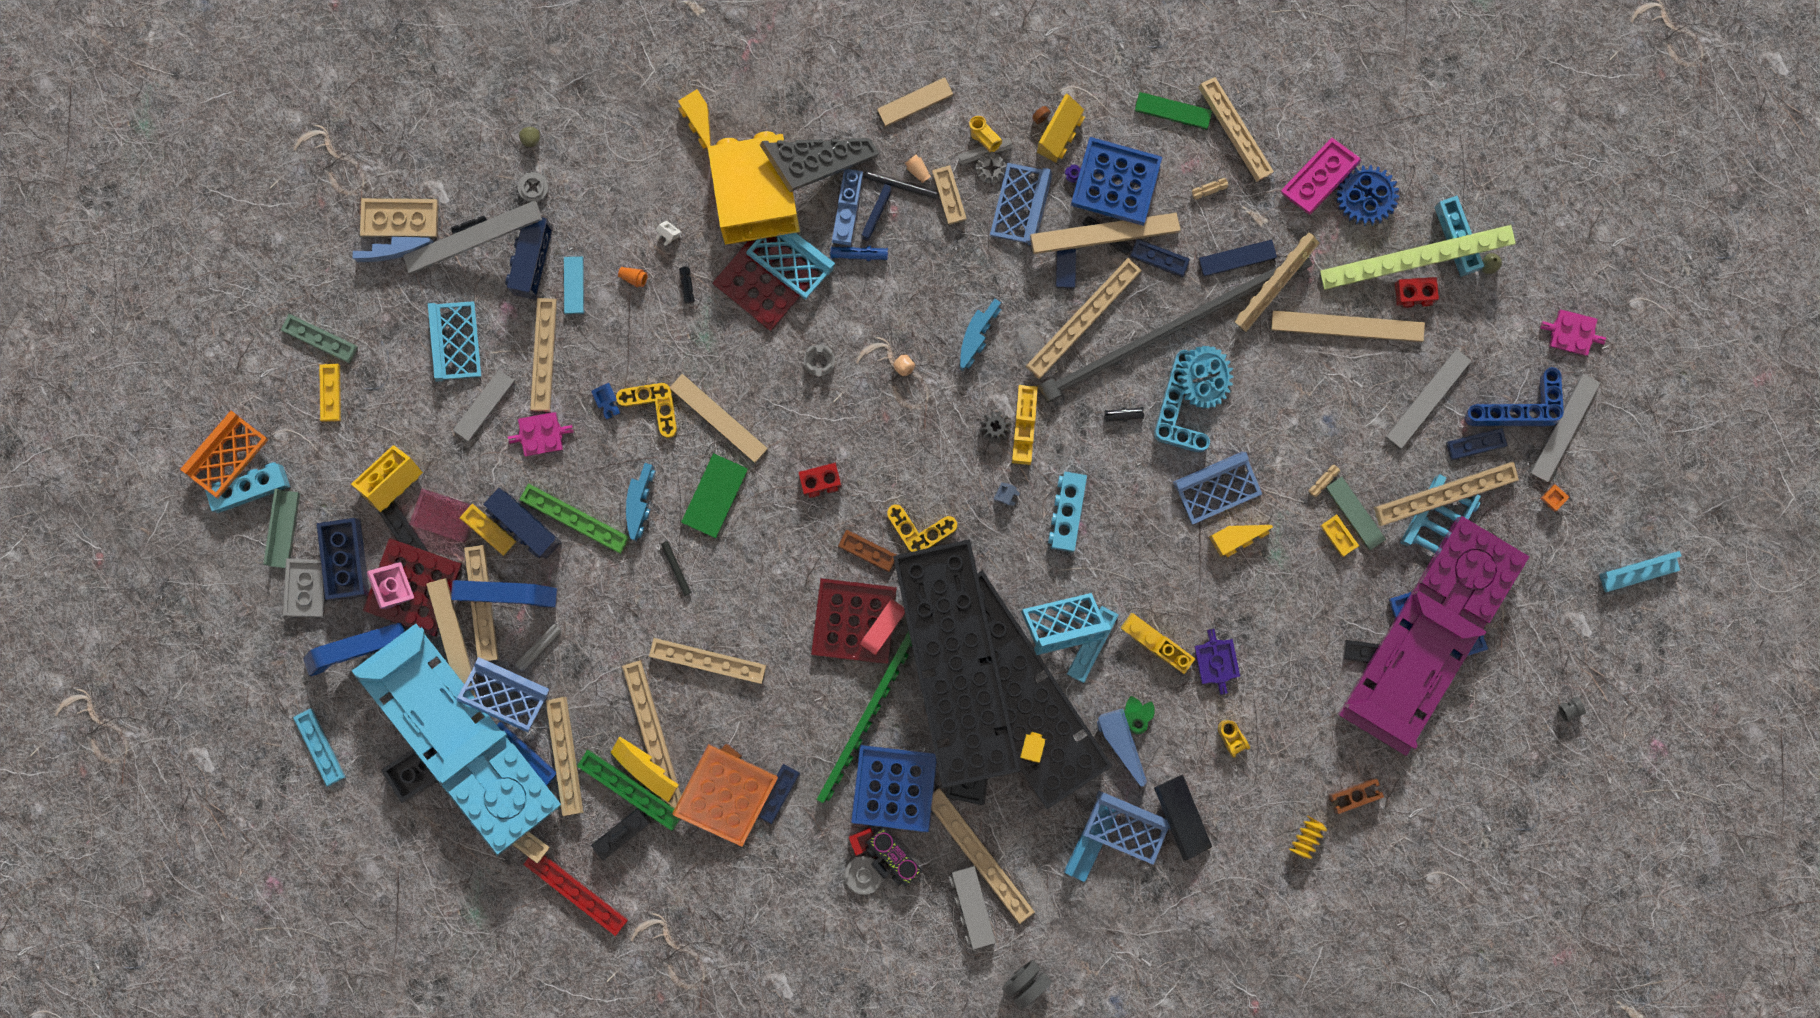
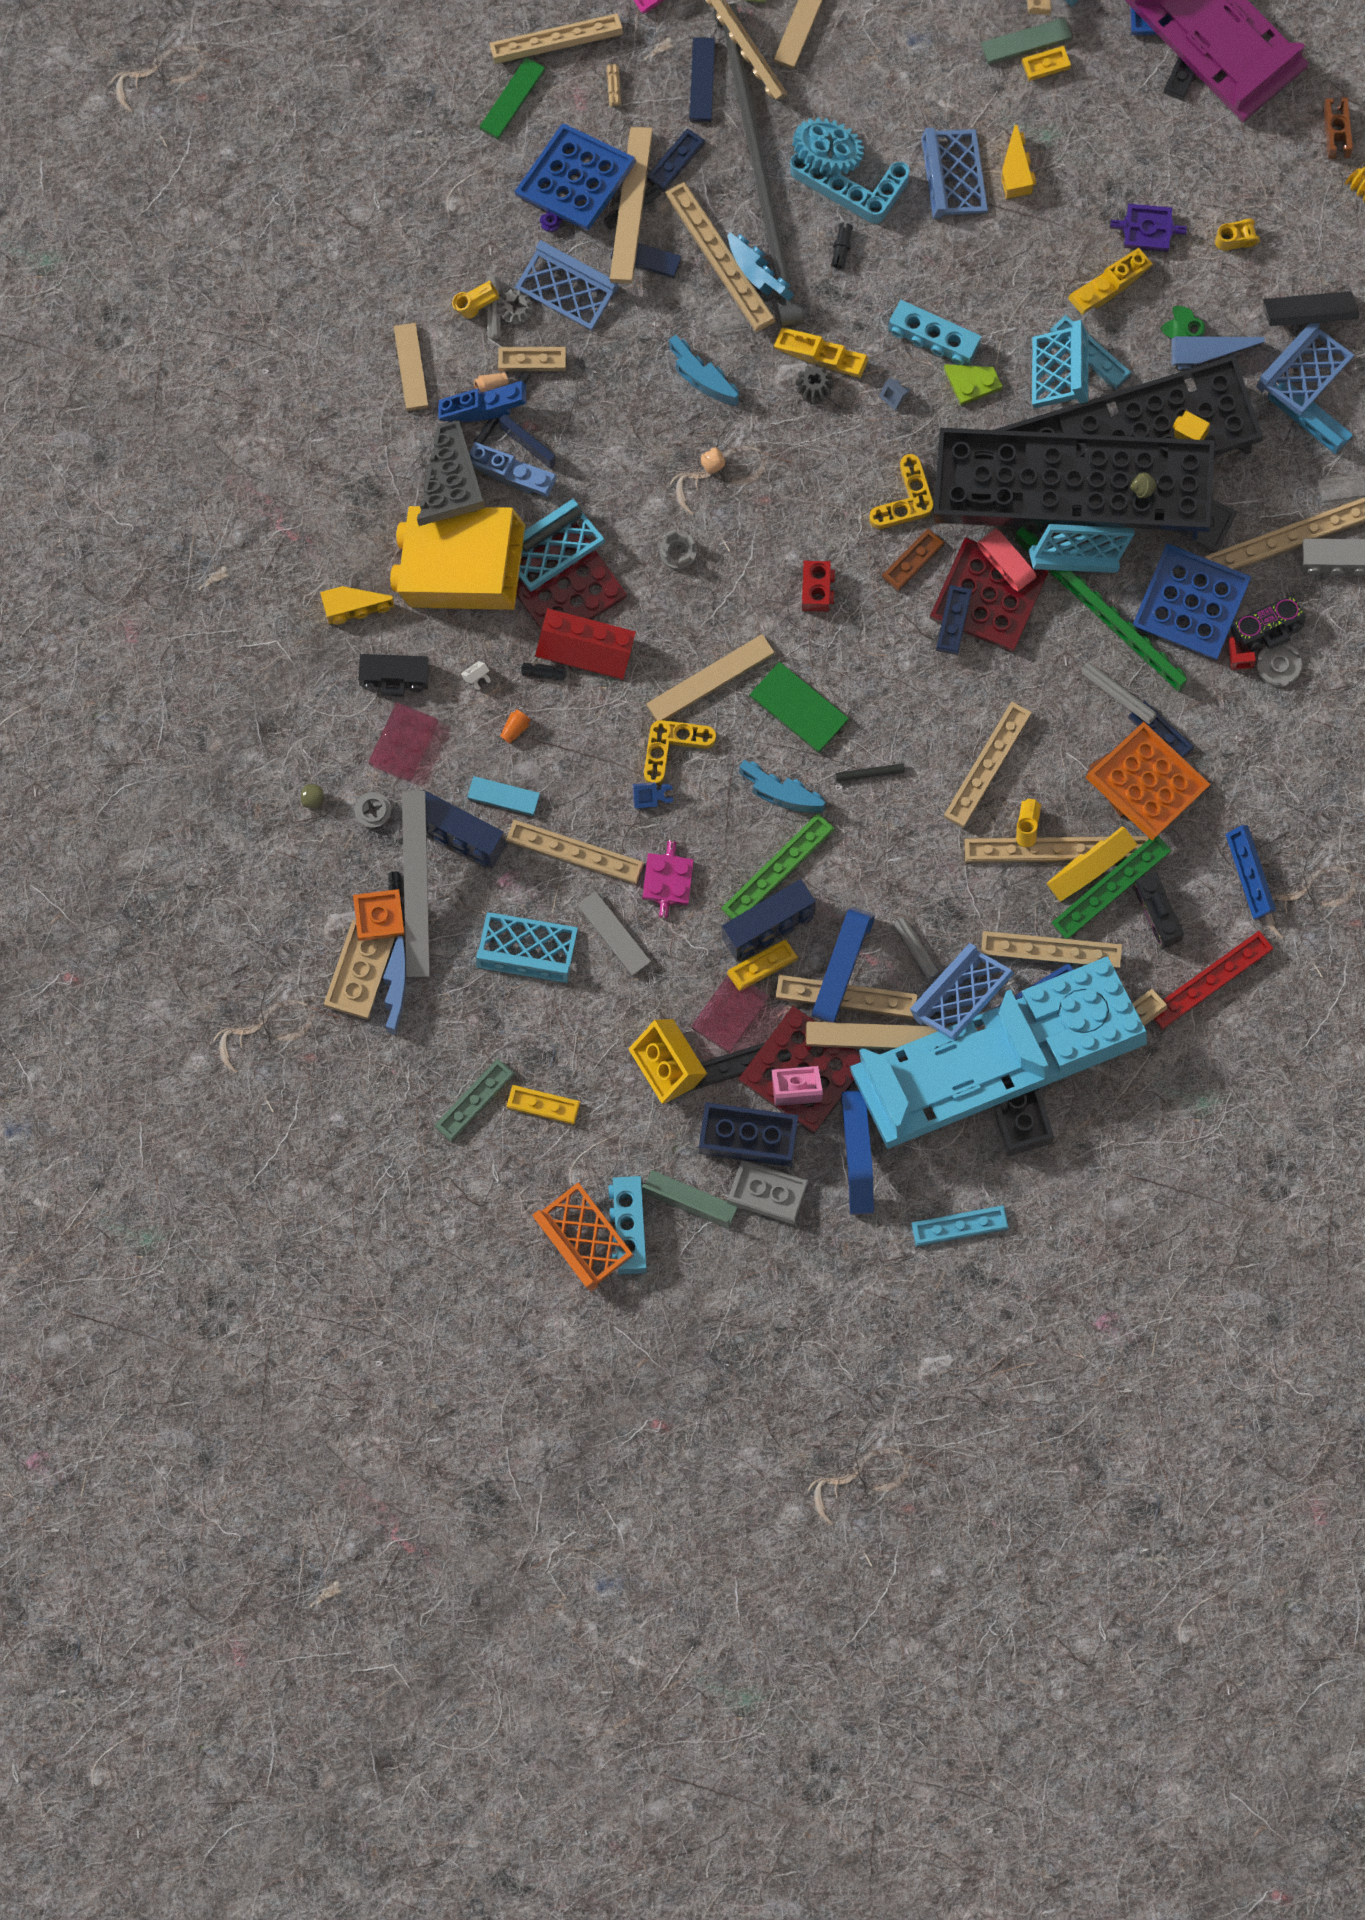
camera: 70 degrees left, 10 degrees down
blue pin [830,246,888,261] -> none
dark orange tile [1032,106,1051,124] -> none
yellow slope [1037,94,1085,163] -> none
tan axle [1309,465,1340,497] -> none
none -> orange plate [353,889,405,941]
none -> black piece [358,654,430,697]
none -> clear pink plate [368,702,439,782]
none -> blue slope [438,381,526,422]
none -> pearl dark grey bar [523,508,582,552]
none -> red slope [535,608,636,680]
none -> dark azure slope [727,232,794,301]
none -> dark blue tile [936,585,972,655]
none -> lime wing [944,364,1002,406]
none -> yellow piece [1016,799,1041,847]
none -> medium azure fence [1029,524,1135,573]
none -> light grey axle [1082,662,1156,724]
none -> olive piece [1130,472,1157,498]
none -> blue plate [1225,825,1276,919]

